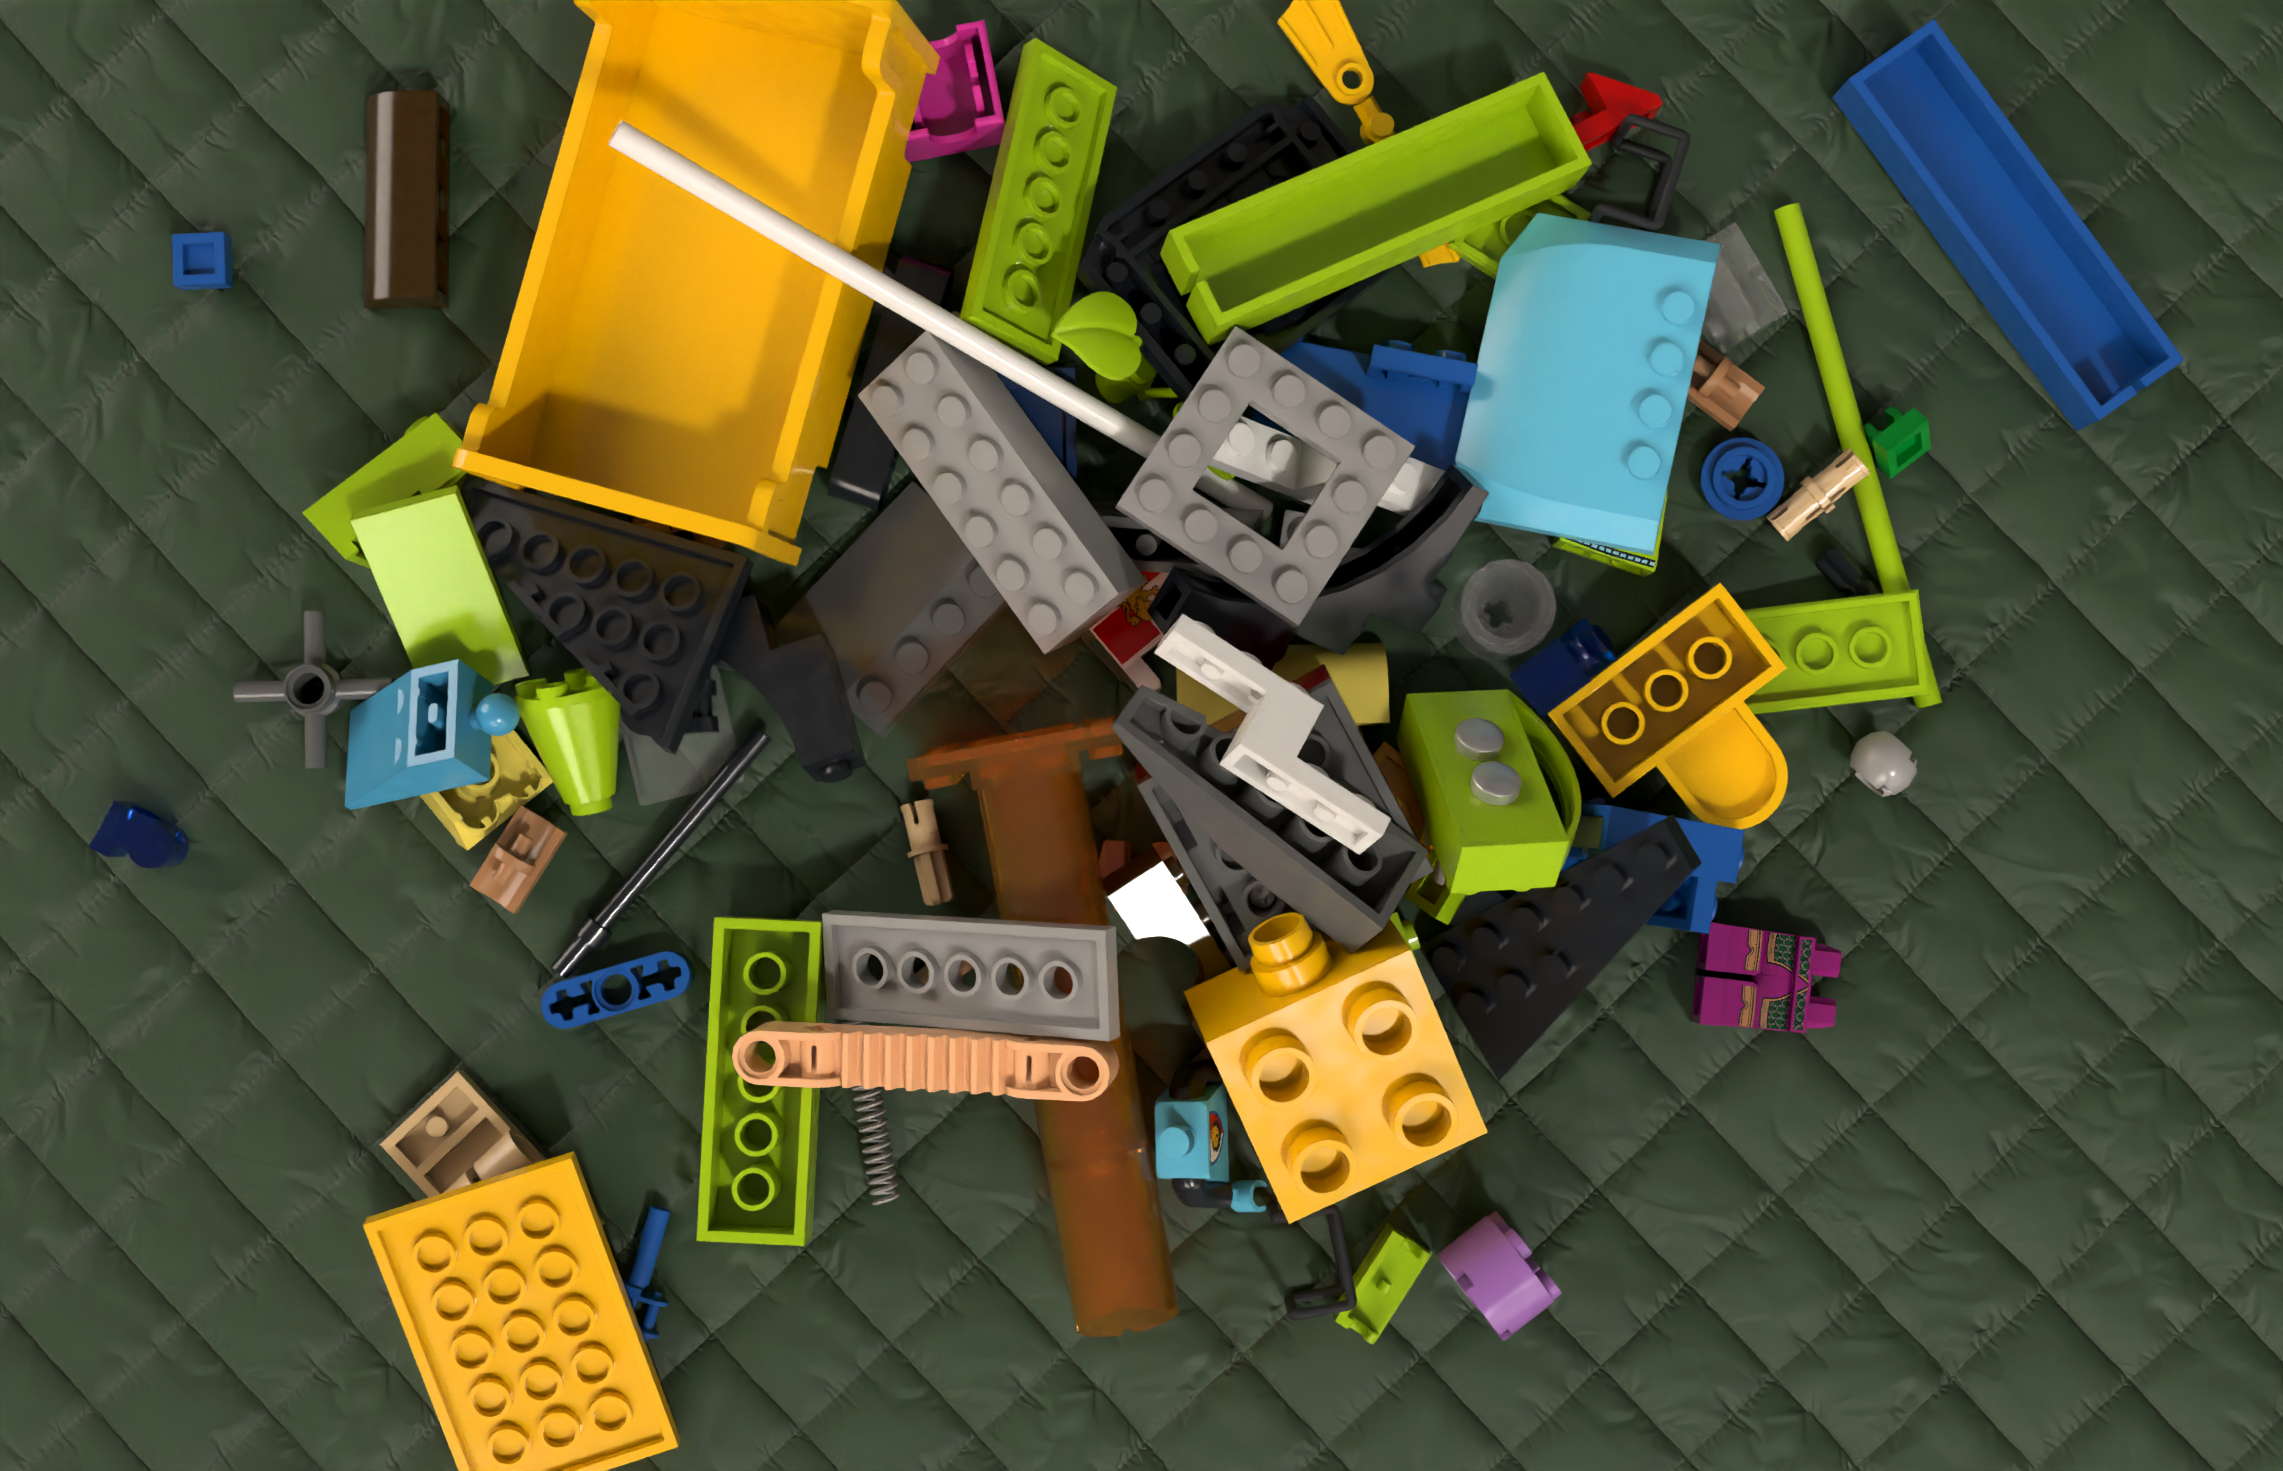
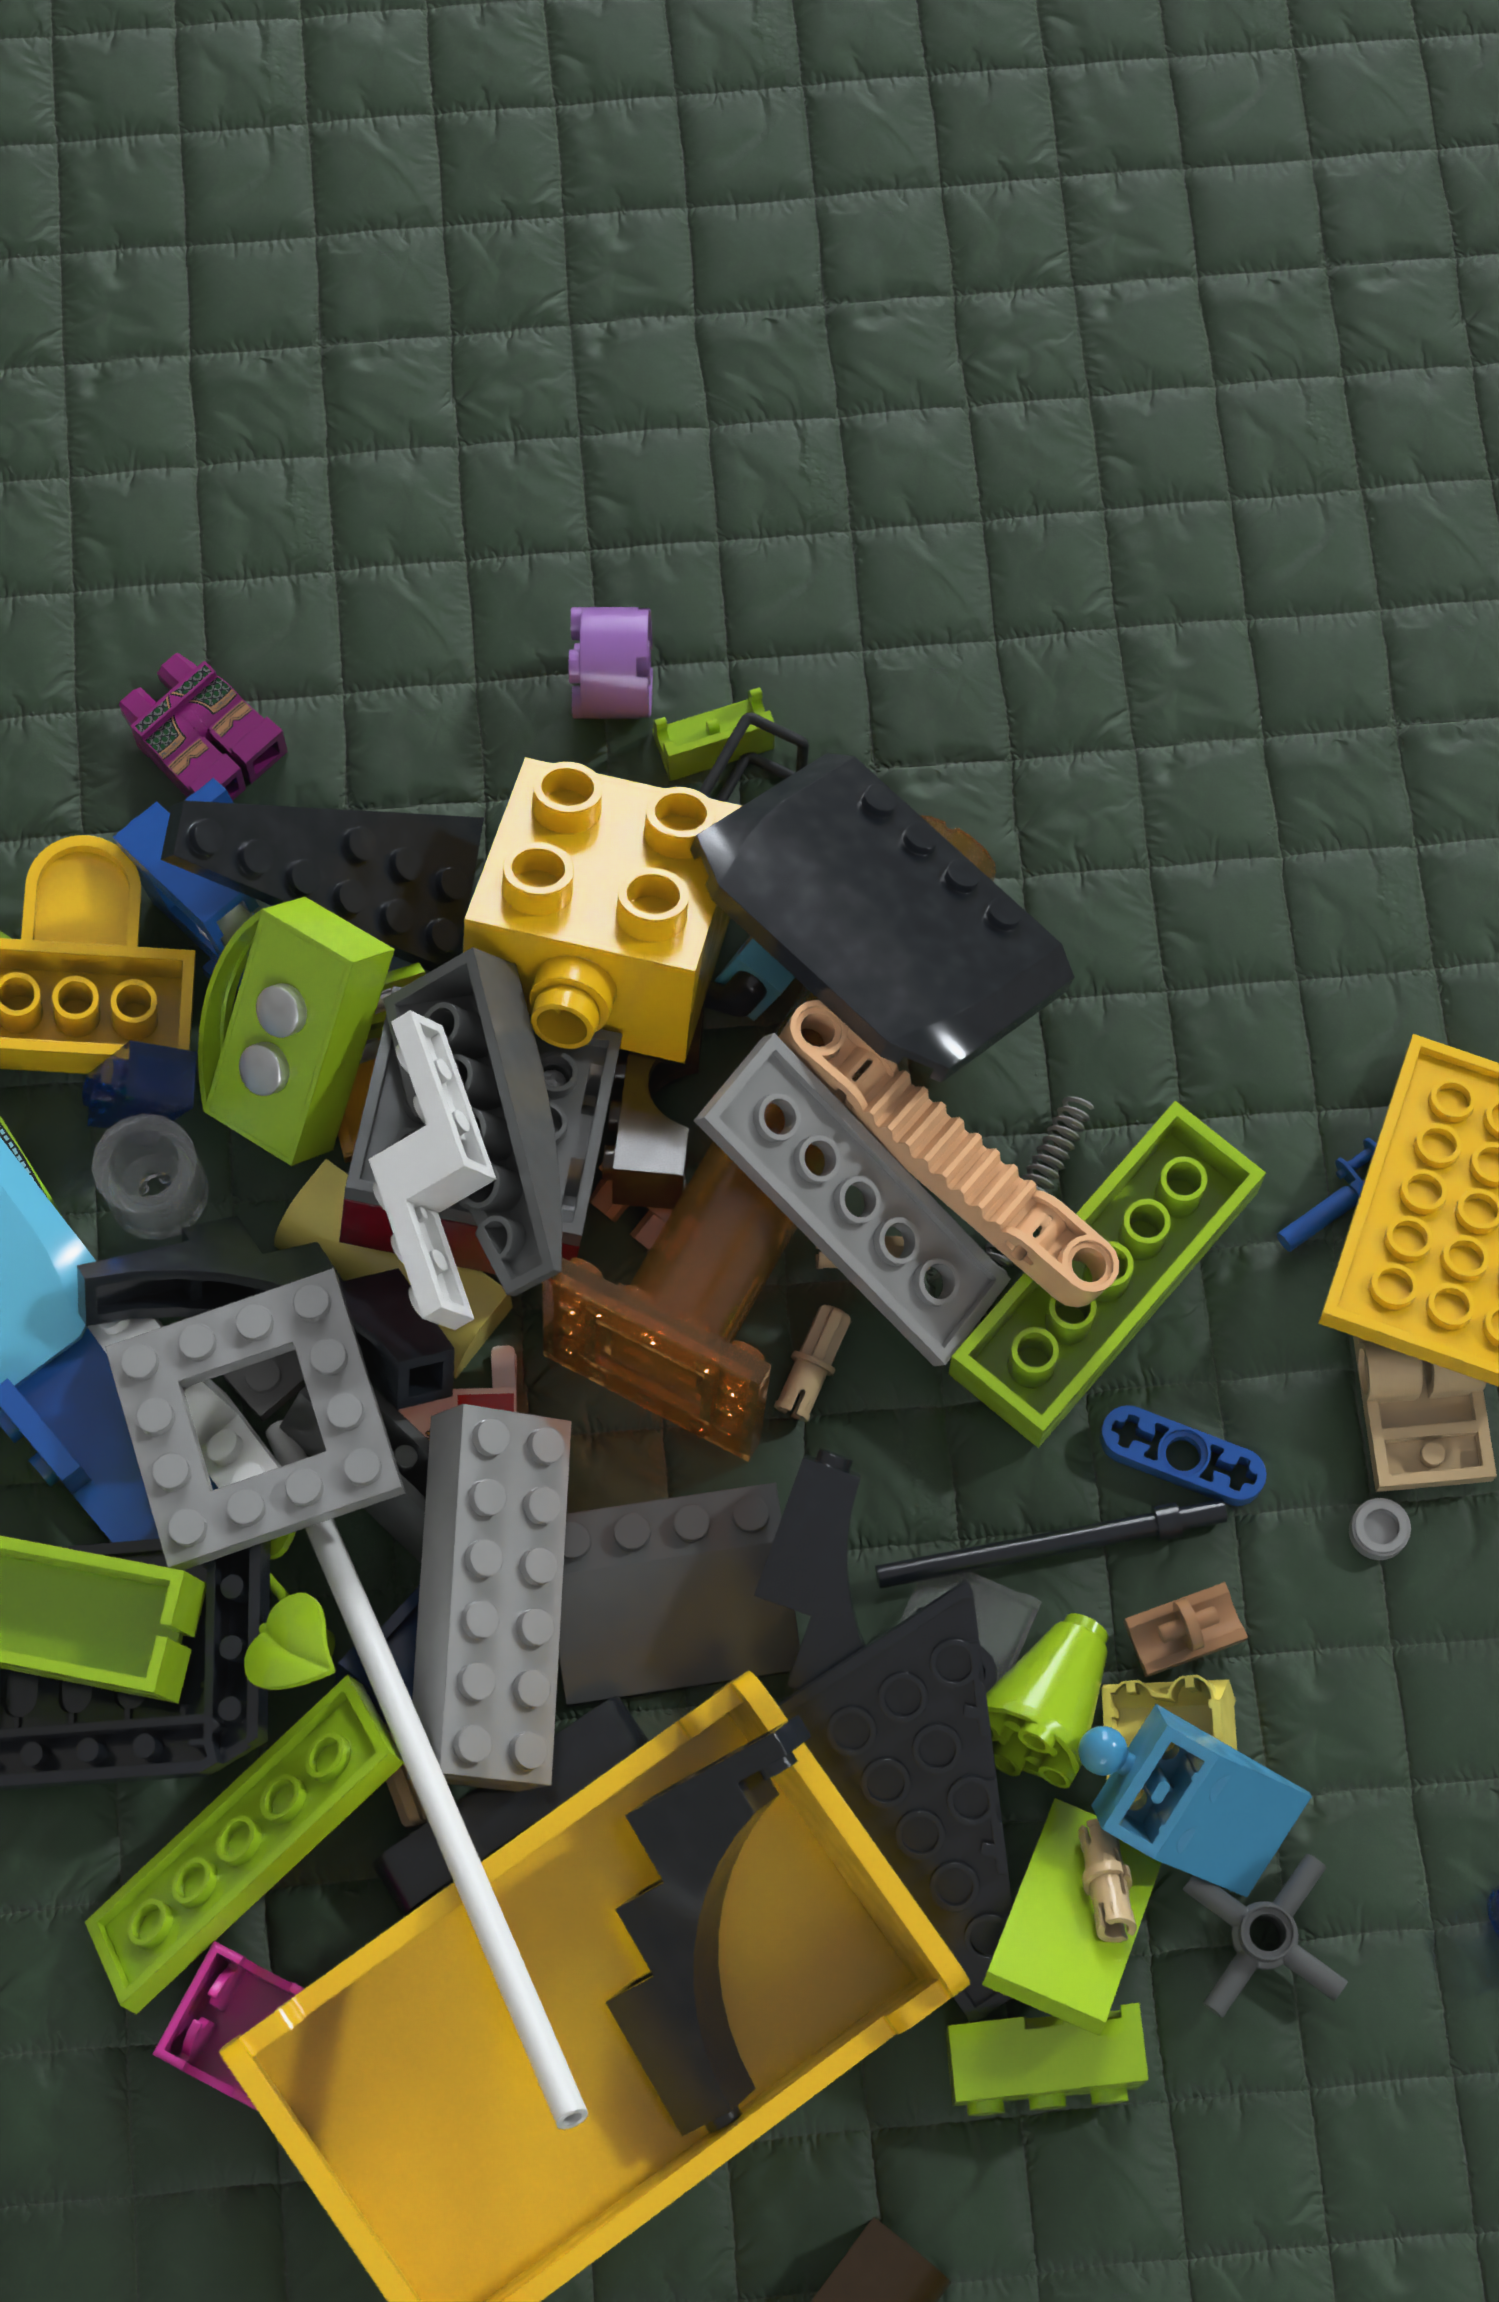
camera: 145 degrees left, 15 degrees down
none -> black arch [605,1714,812,2136]
none -> black slope [690,753,1075,1083]
none -> tan pin [1078,1819,1137,1943]
none -> light grey tile [1349,1498,1411,1560]

